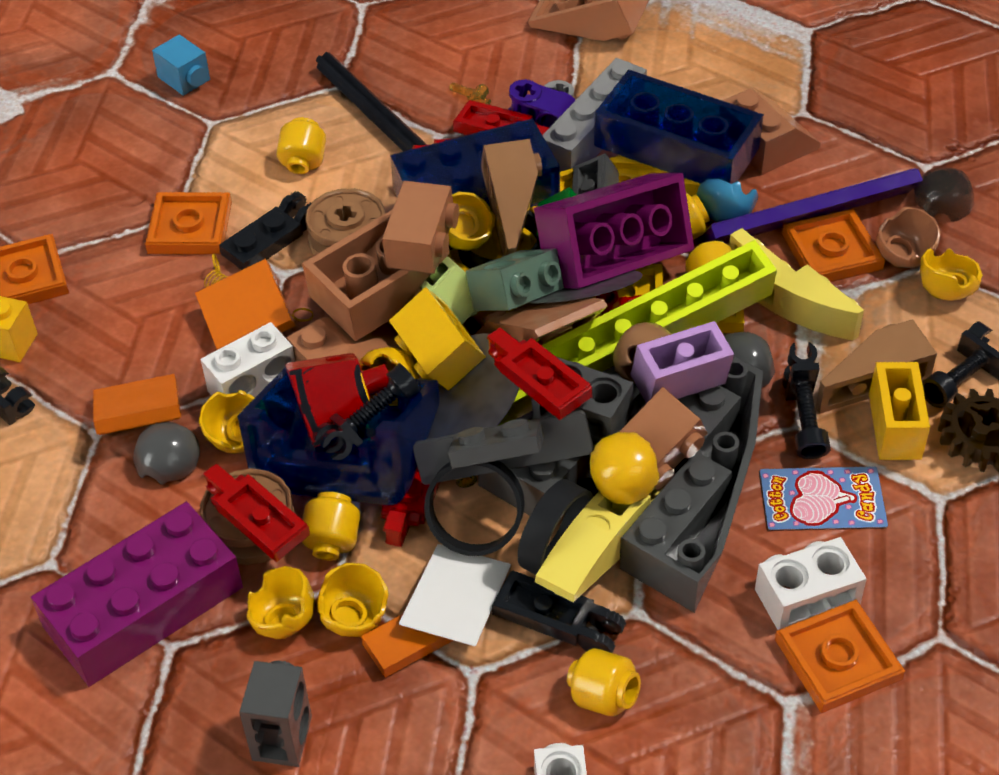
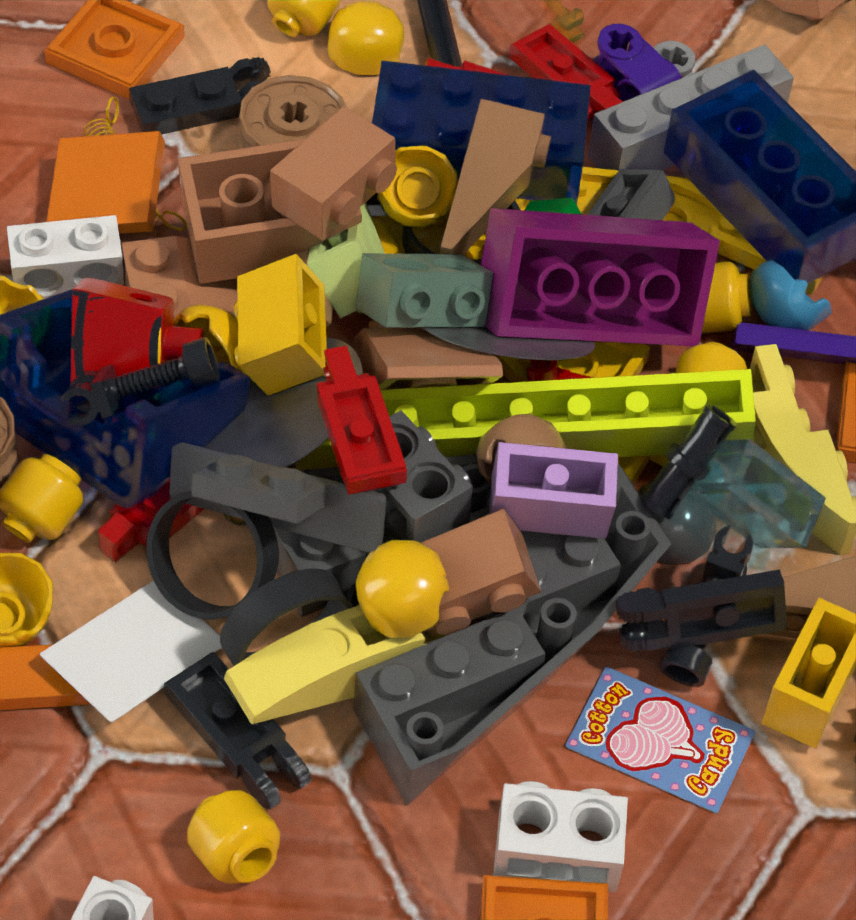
camera: 20 degrees right, 5 degrees up
none -> yellow hair [328,1,404,75]
none -> black hinge [616,569,787,652]
none -> black pin [640,403,737,519]
none -> clear light blue brick [687,439,826,548]

